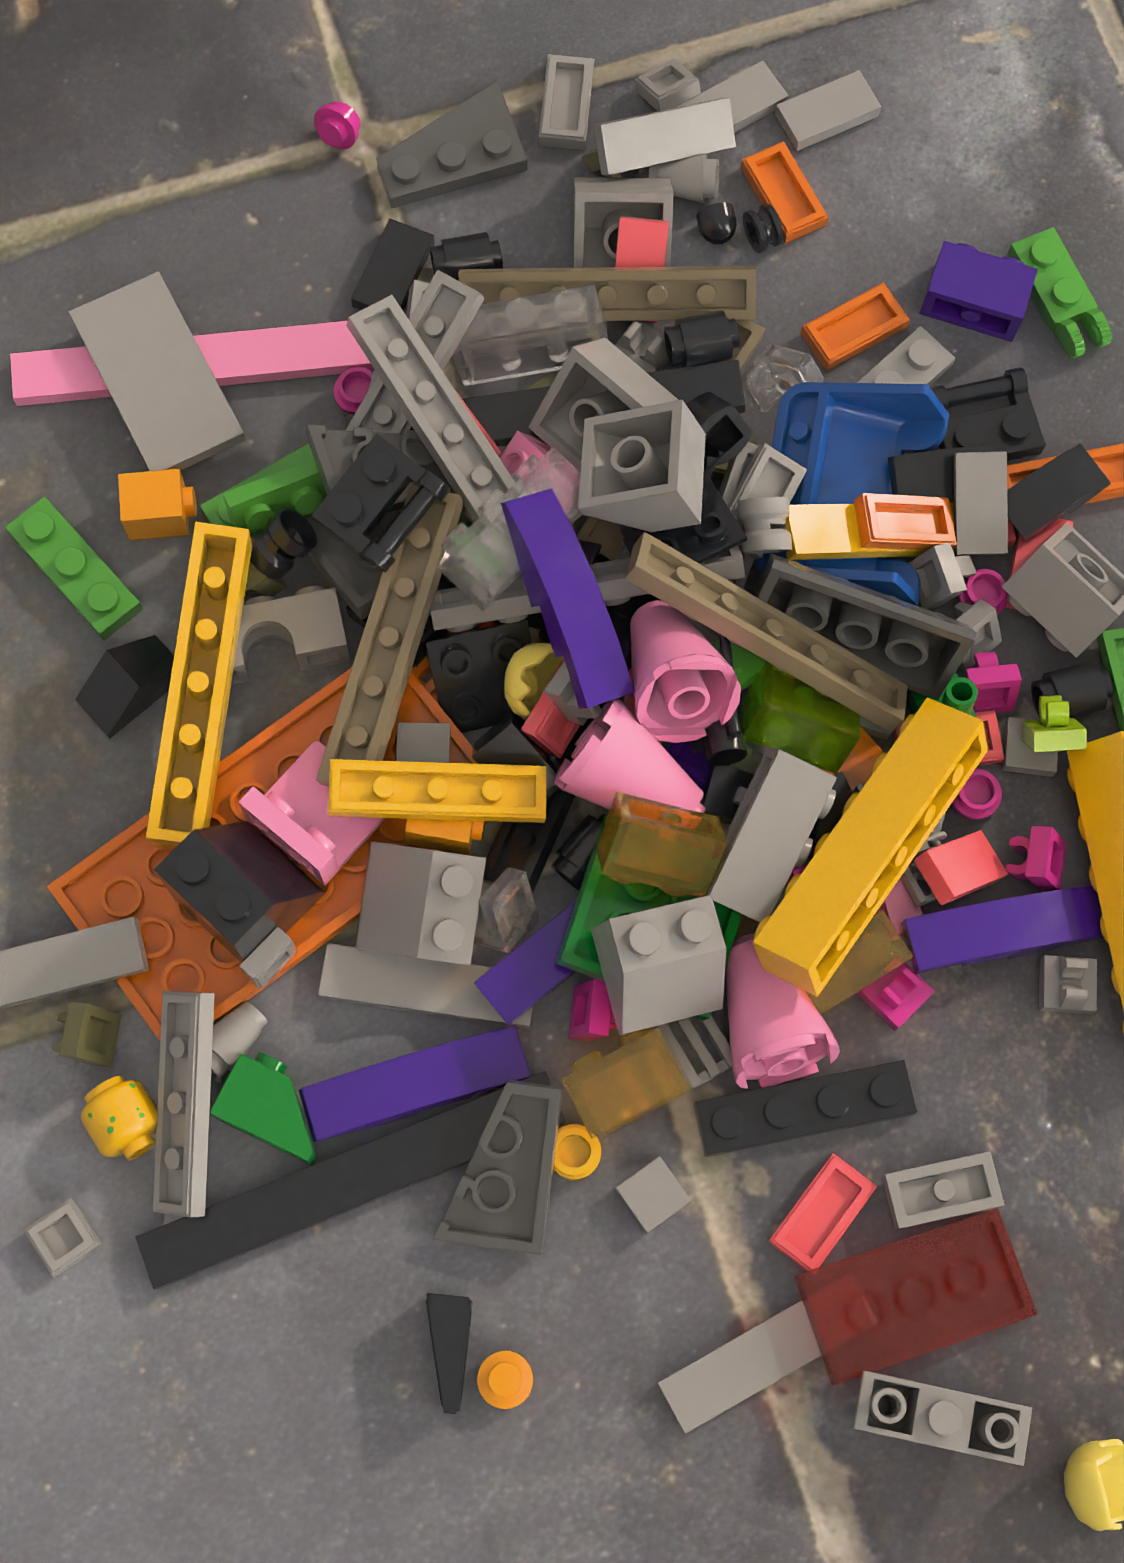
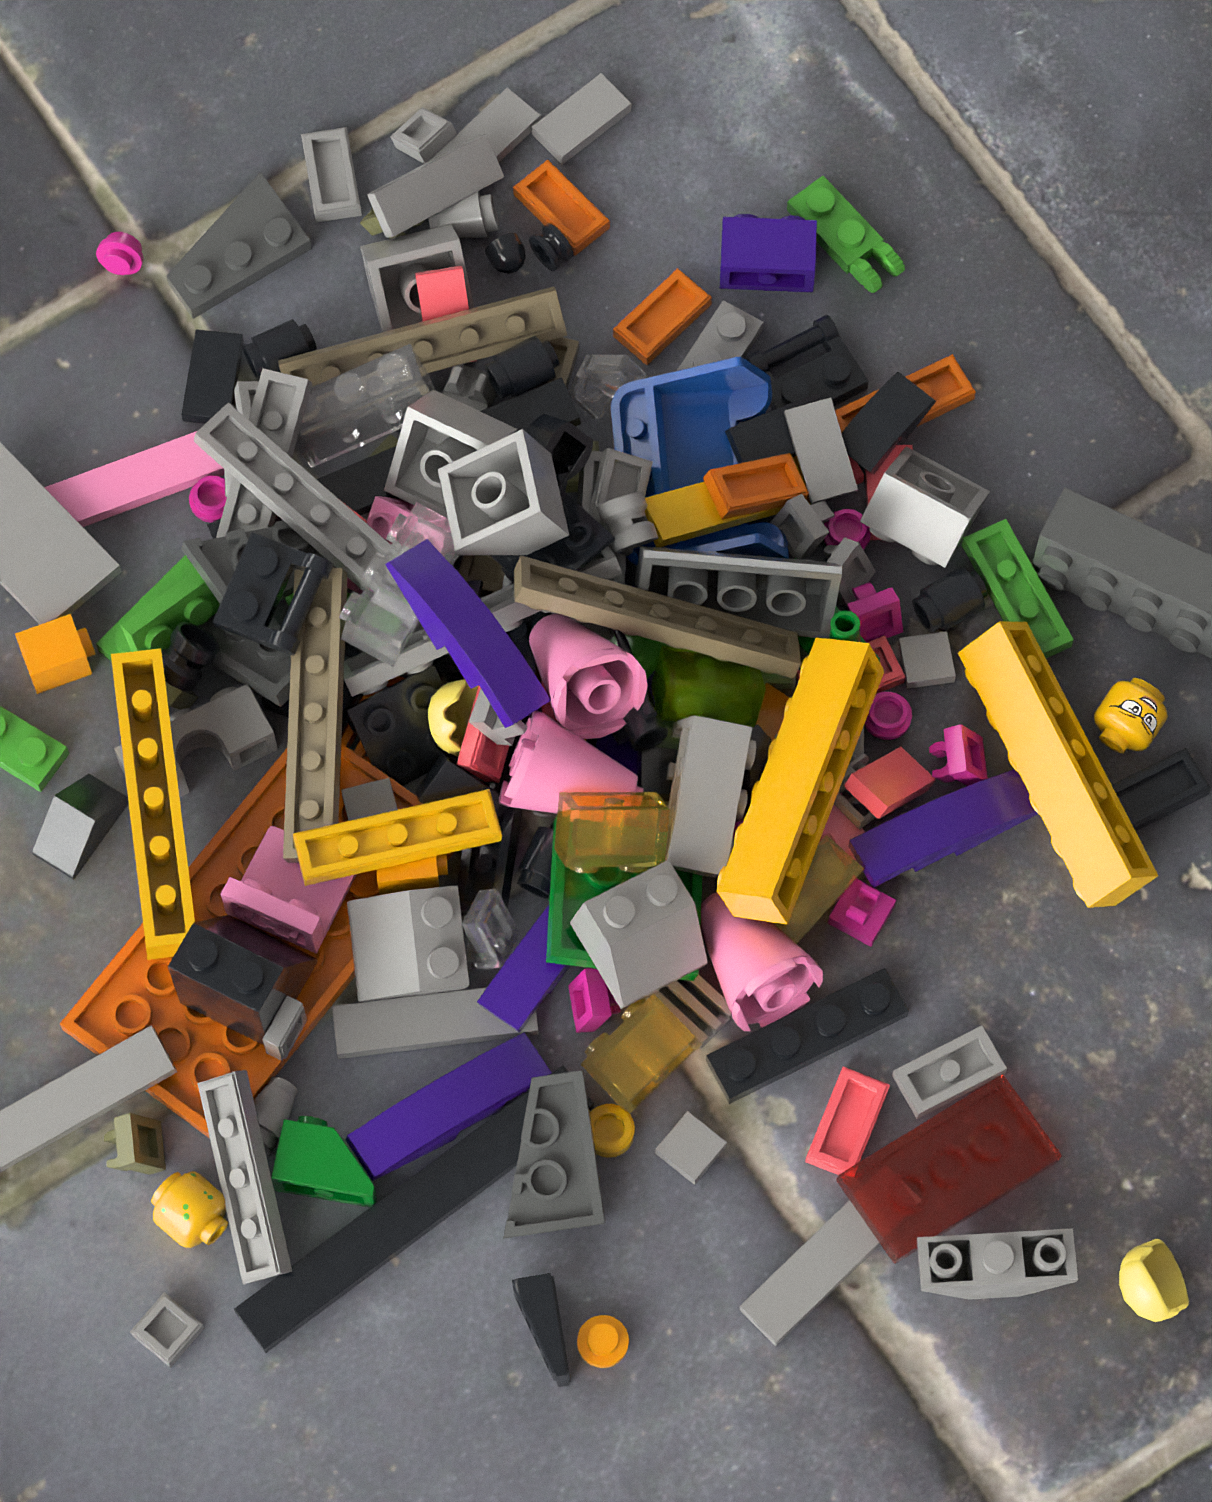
camera: 10 degrees left, 5 degrees down
lime tile [1022,695,1087,752] -> none
light grey tile [1039,955,1097,1015] -> none

